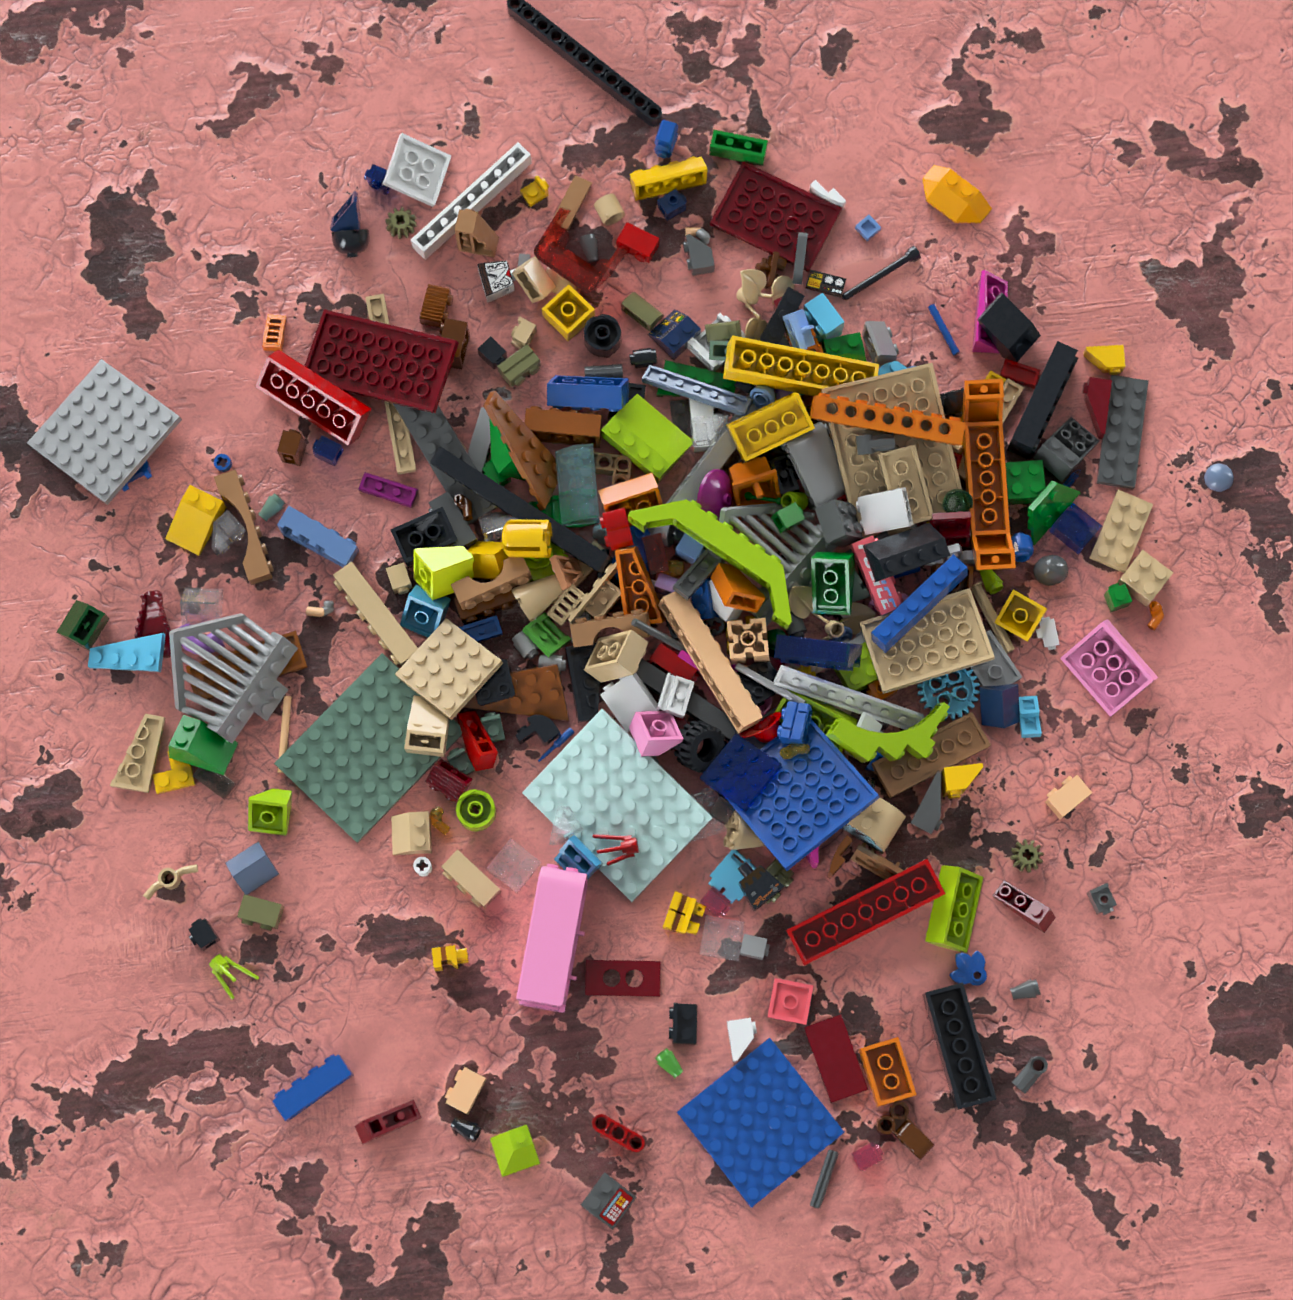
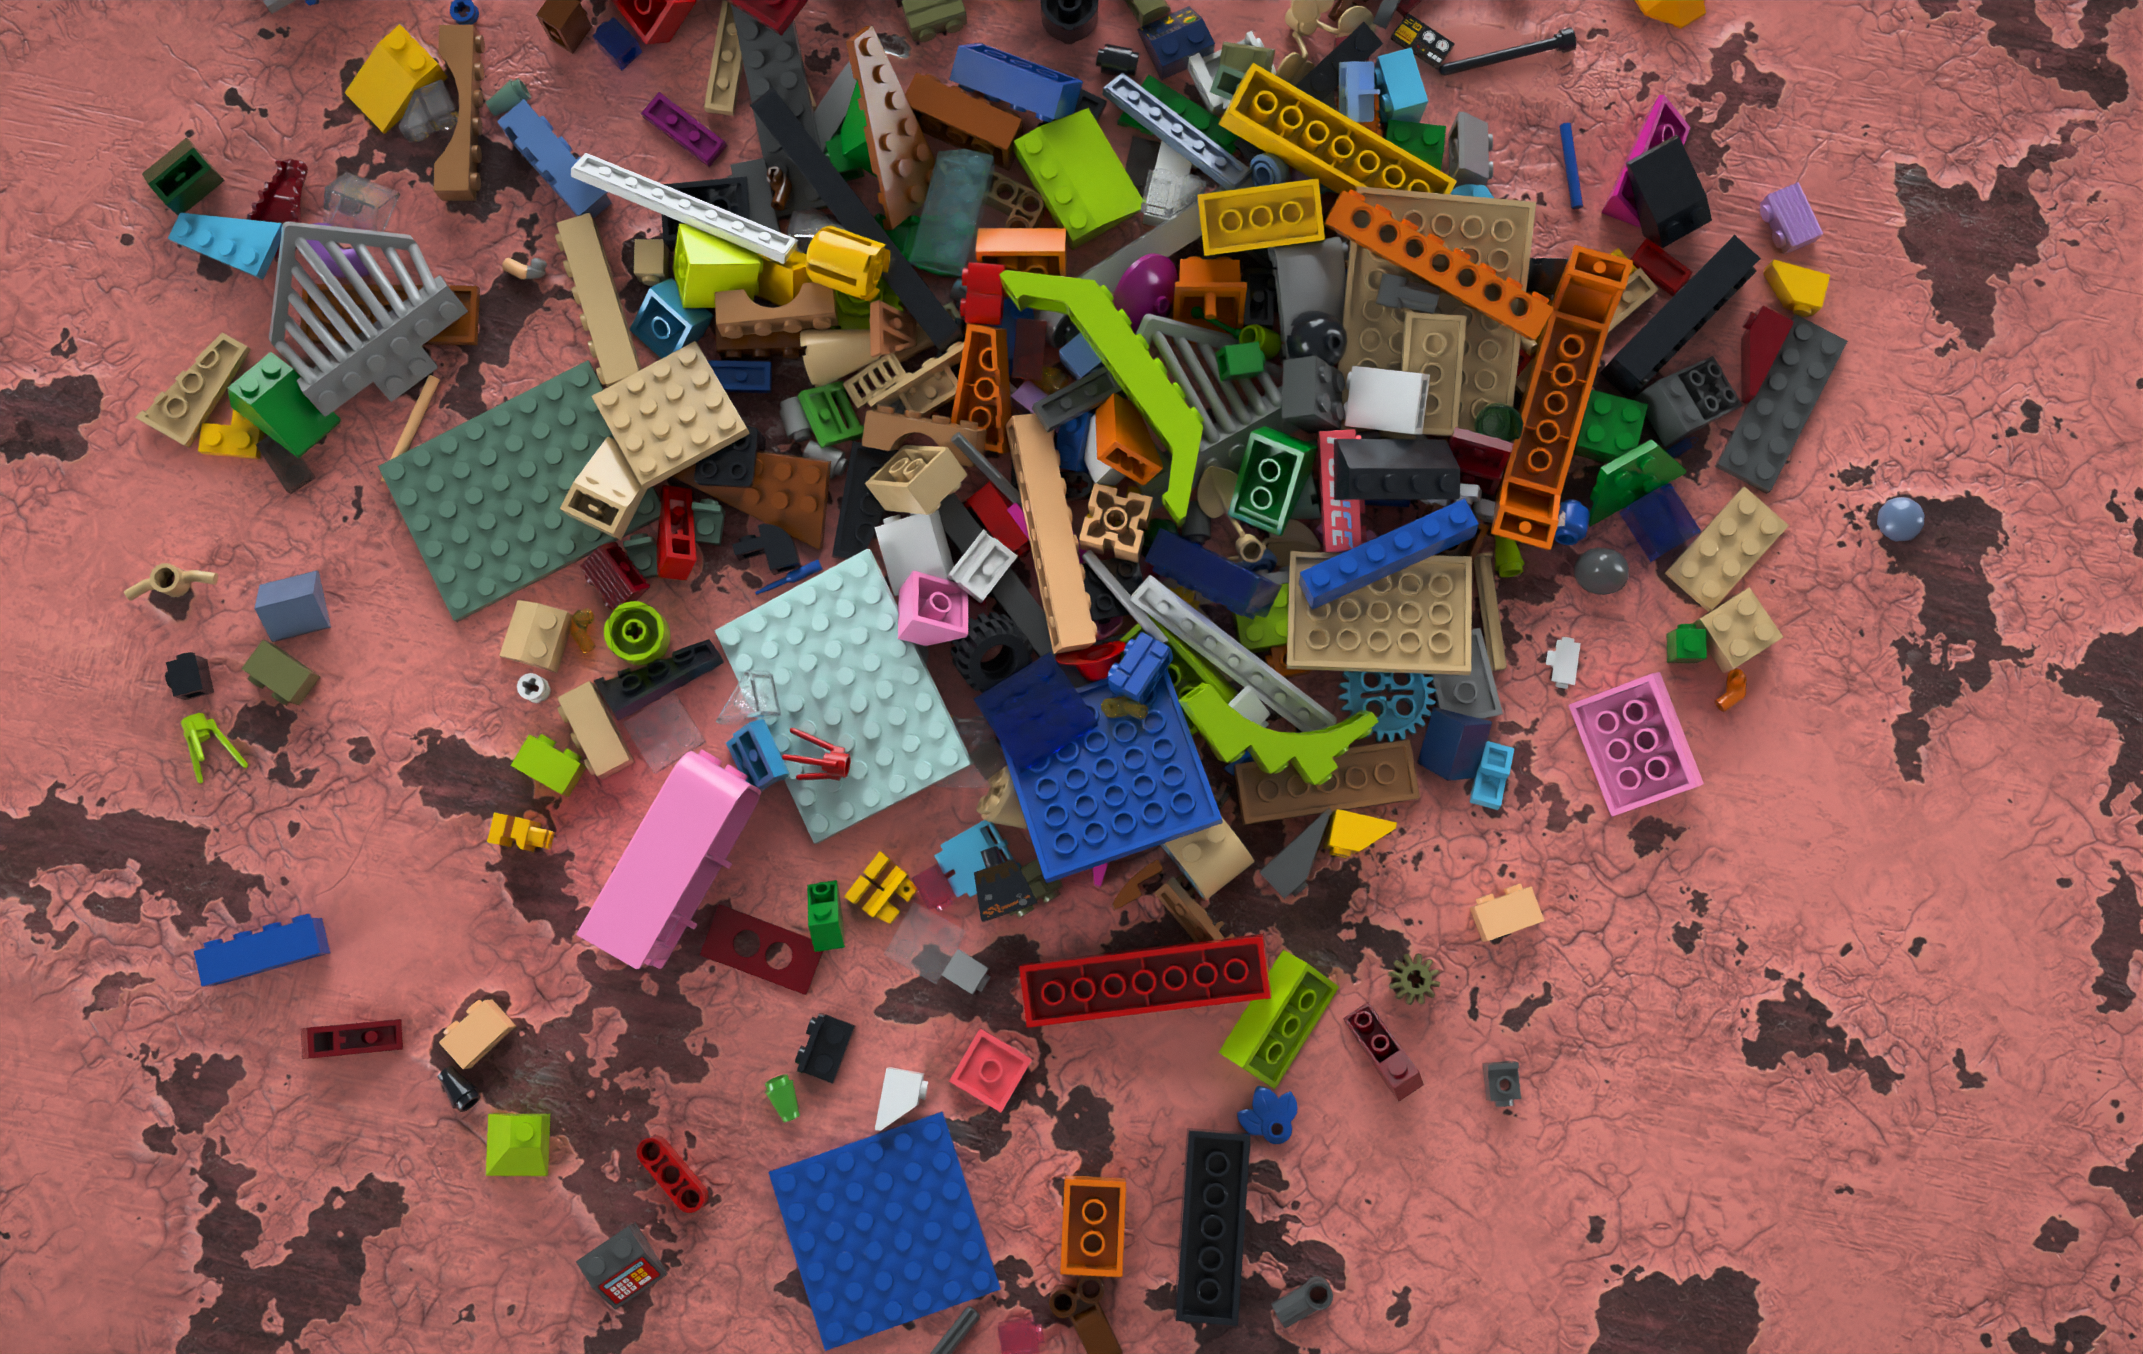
camera: 20 degrees right, 5 degrees up
lime slope [248,788,292,836] -> none
dark grey axle [584,364,623,378] -> none
dark red tile [804,1014,868,1103] -> none
yellow slope [994,589,1048,642] -> none
dark grey cone [1010,979,1041,1000] -> none
none -> lime brick [510,734,586,797]
none -> white tile [571,153,798,264]
none -> black wing [594,639,724,721]
none -> green slope [807,880,845,952]
none -> black cylinder [1286,311,1348,366]
none -> lavender brick [1760,182,1823,254]

